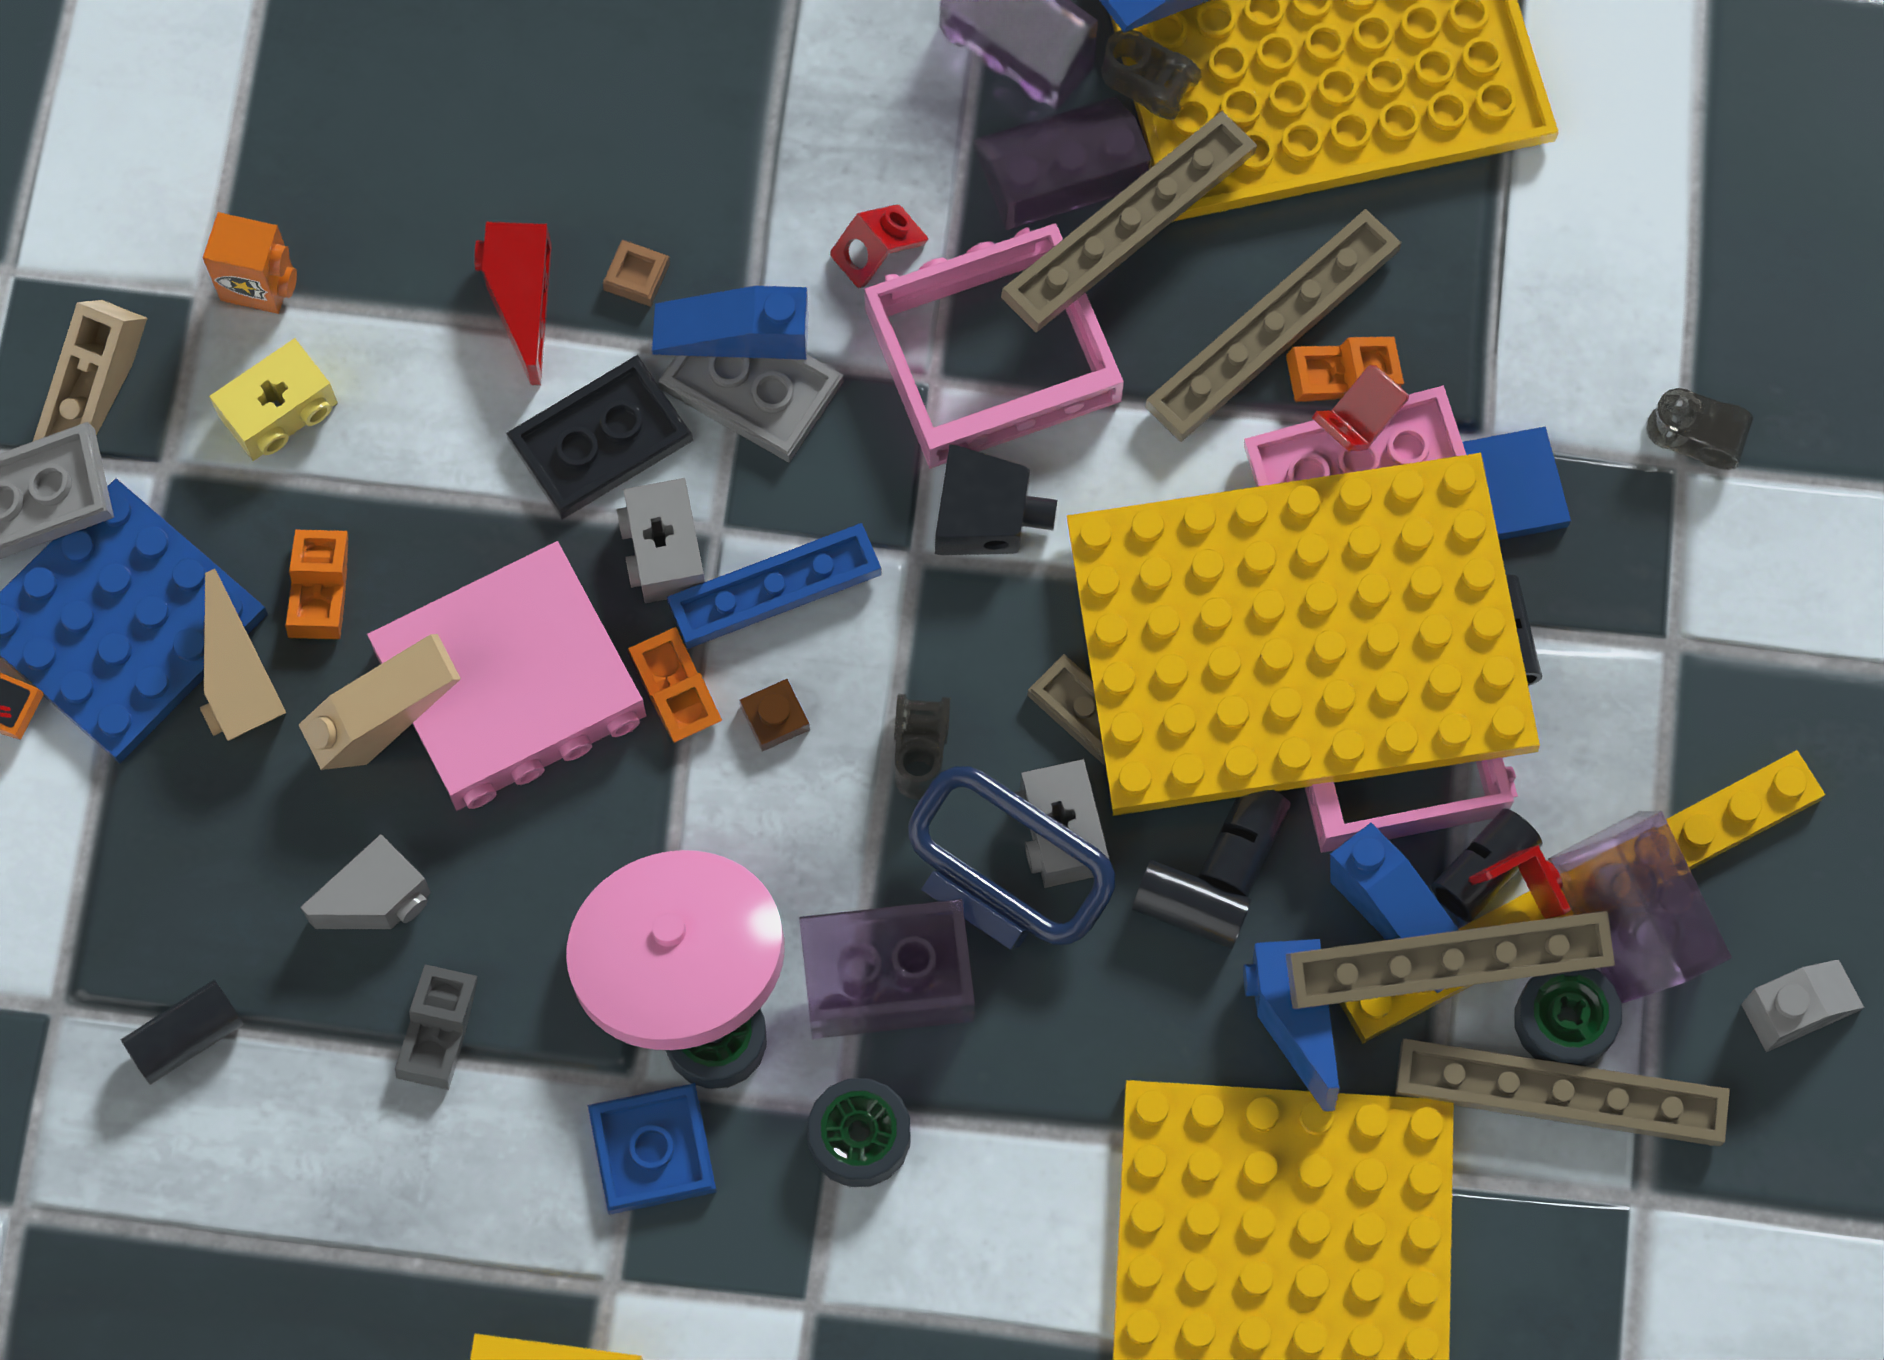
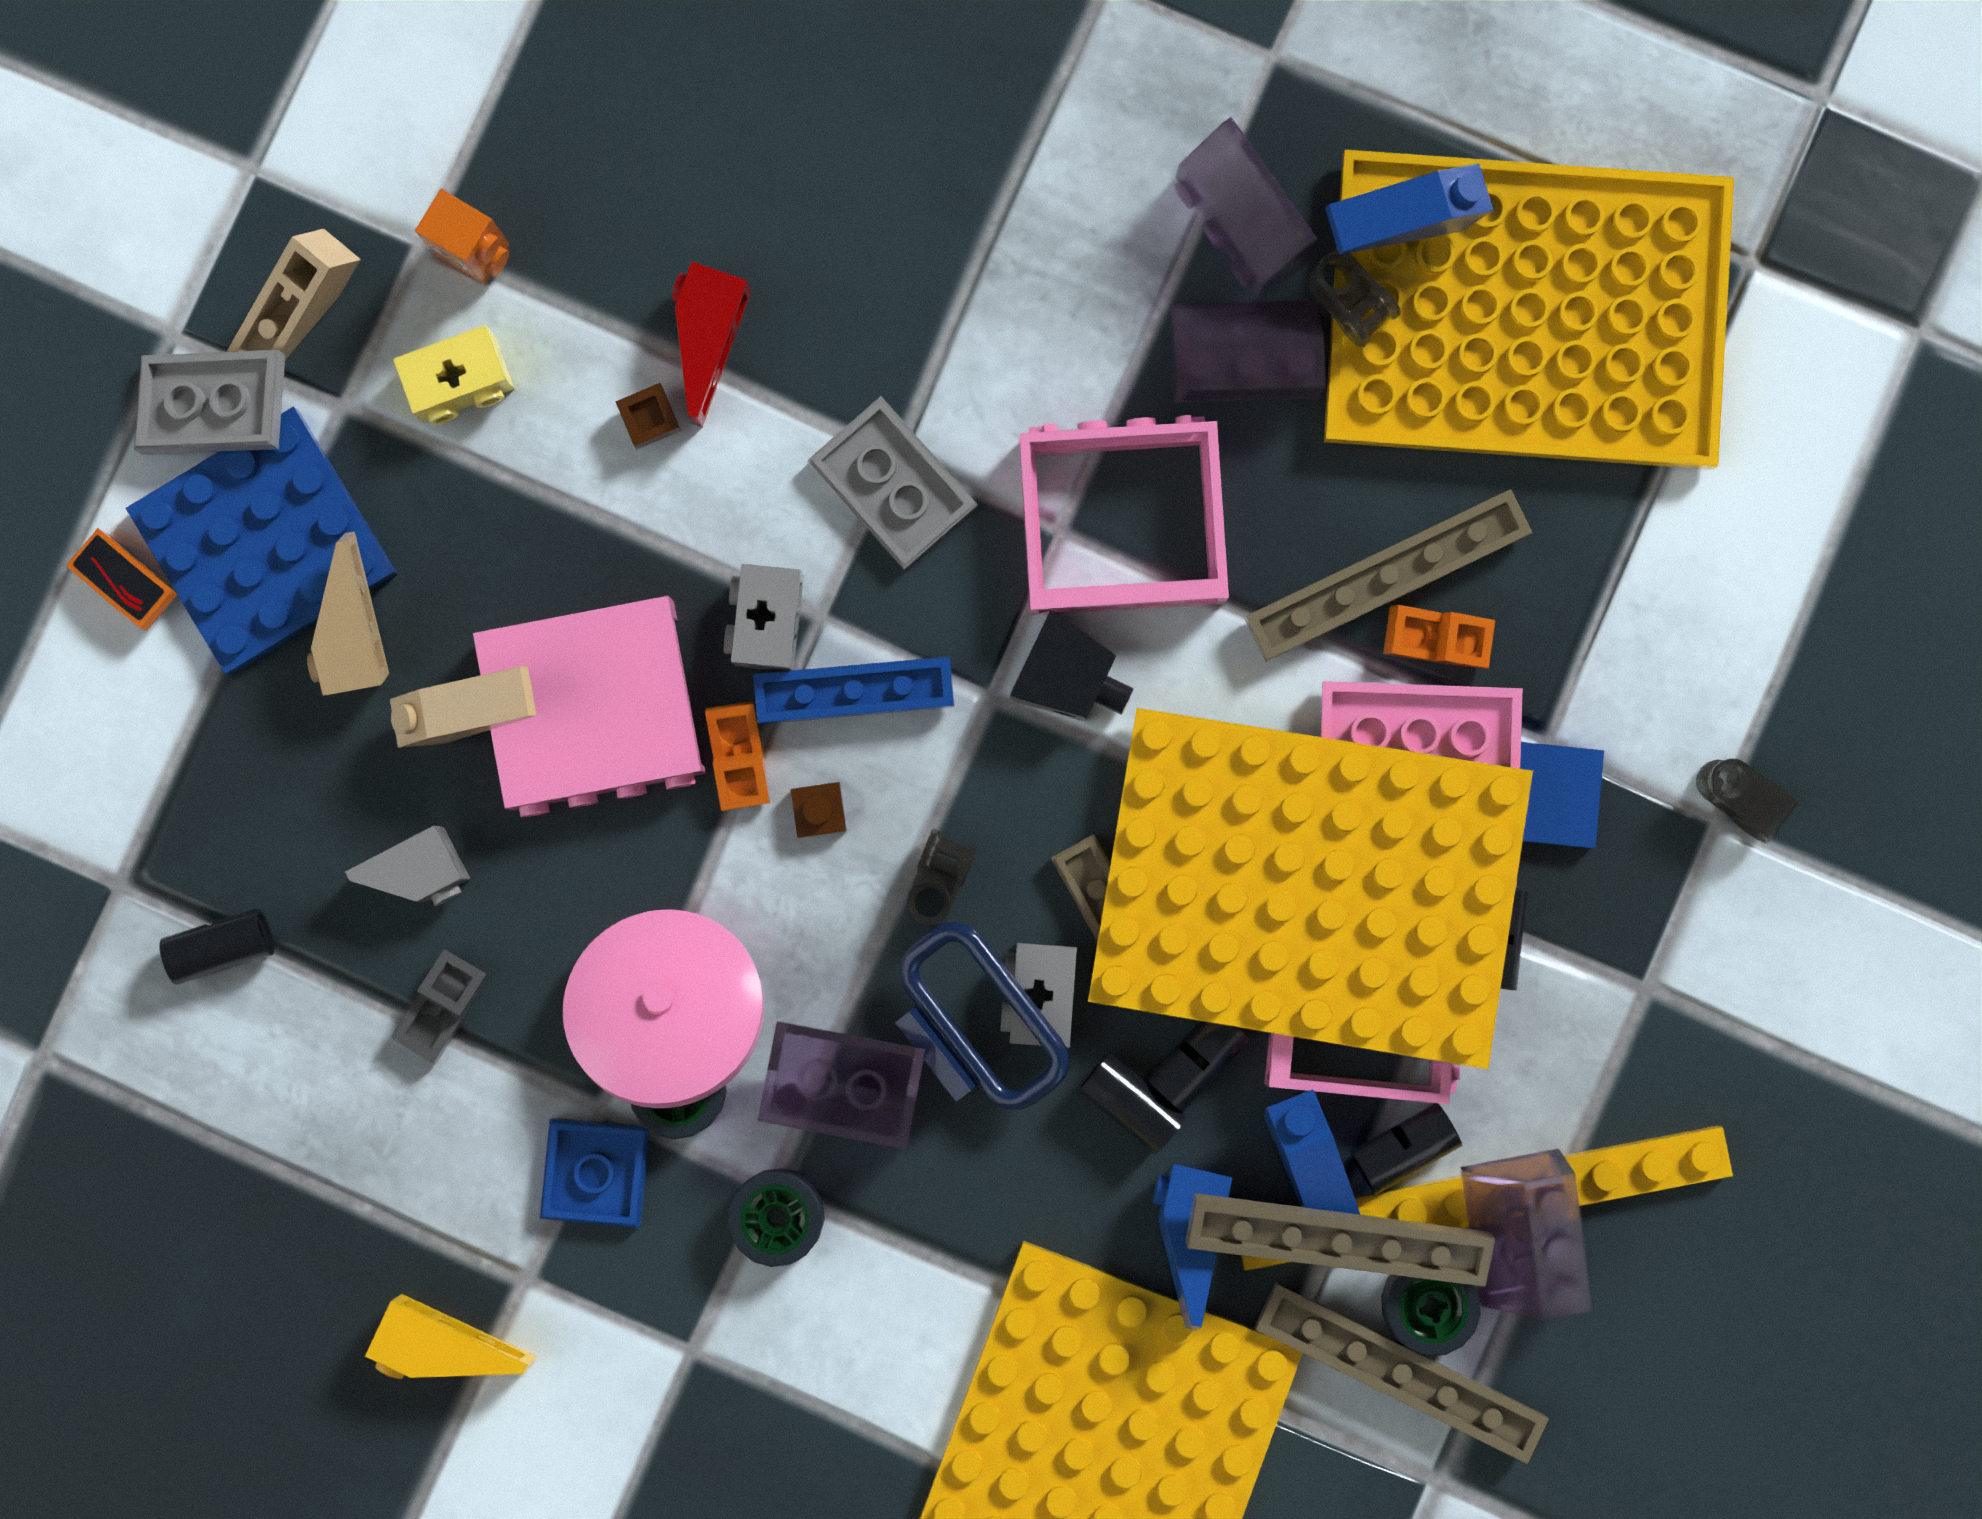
camera: 20 degrees right, 15 degrees up
orange slope [285,530,348,639] -> none
black tile [506,355,693,520] -> none
medium nougat tile [603,240,670,307] -> none
blue slope [652,286,809,360] -> none
red bracket [830,204,928,288] -> none
dark tan plate [1001,111,1257,333] -> none
bracket [1312,365,1409,451] -> none
red bracket [1469,845,1571,919] -> none
light grey slope [1741,959,1864,1052] -> none
none -> reddish brown plate [615,383,681,450]

